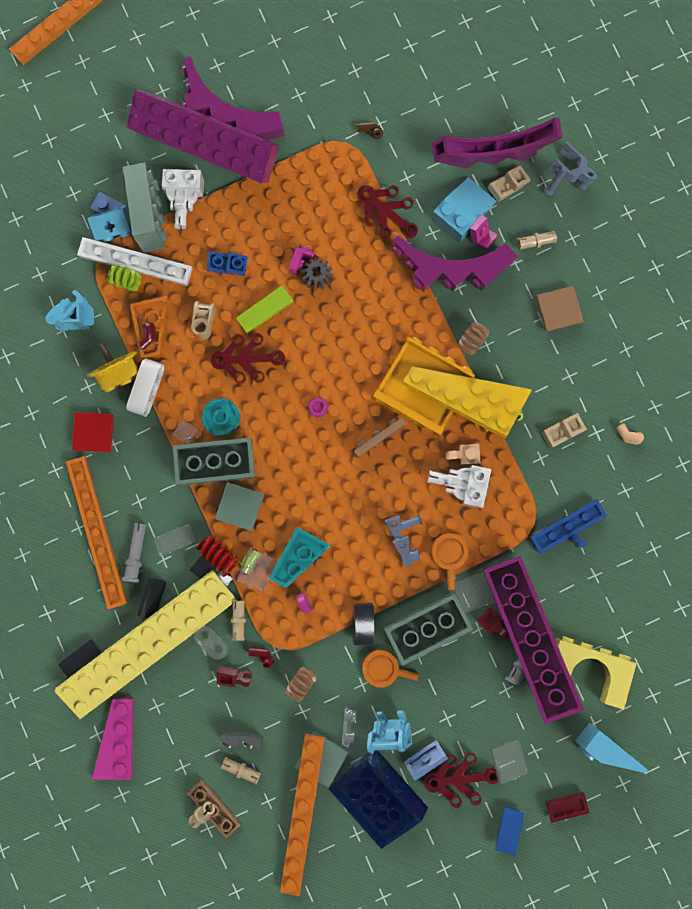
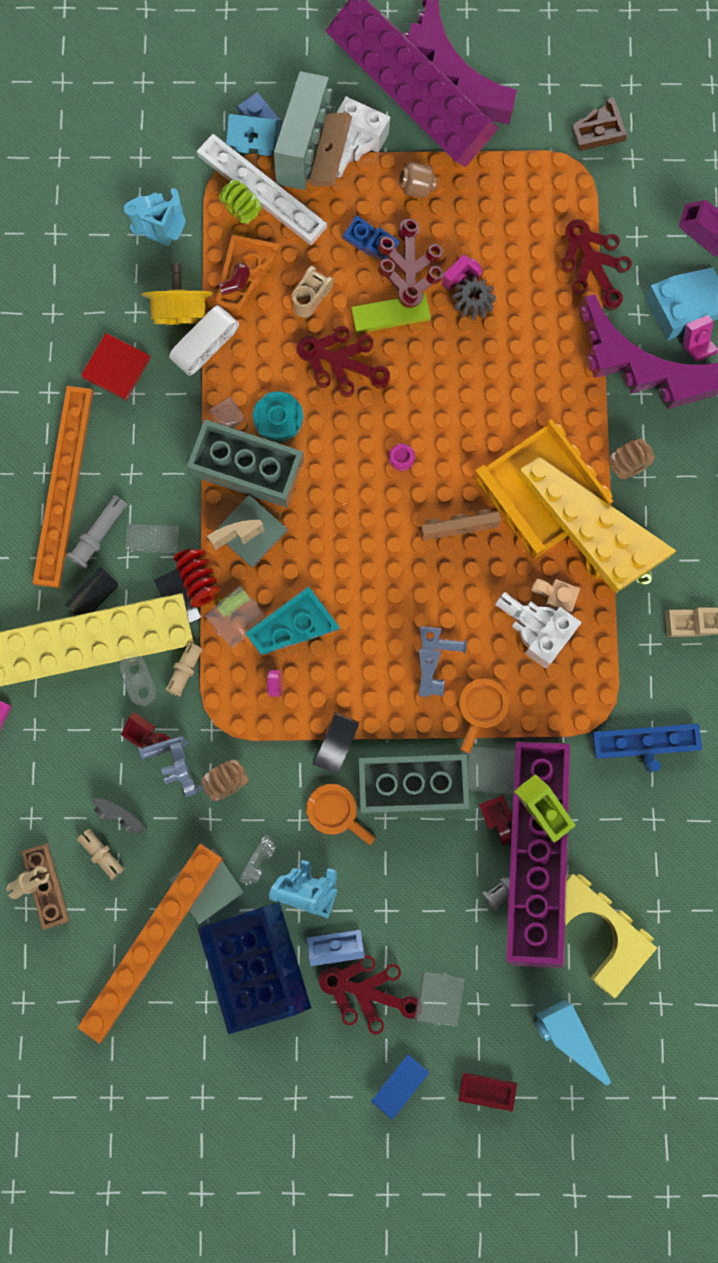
camera: 20 degrees right, 5 degrees down
dark red arm [249,646,274,669] -> none
reddish brown arm [358,122,383,139] -> none
none -> sand blue piece [138,736,204,797]
none -> tan slope [207,520,265,550]
none -> medium nougat tile [309,112,352,186]
none -> plant [378,219,443,308]
none -> medium nougat head [399,162,437,198]
none -> lime slope [514,774,576,843]
none -> wing [572,97,627,151]

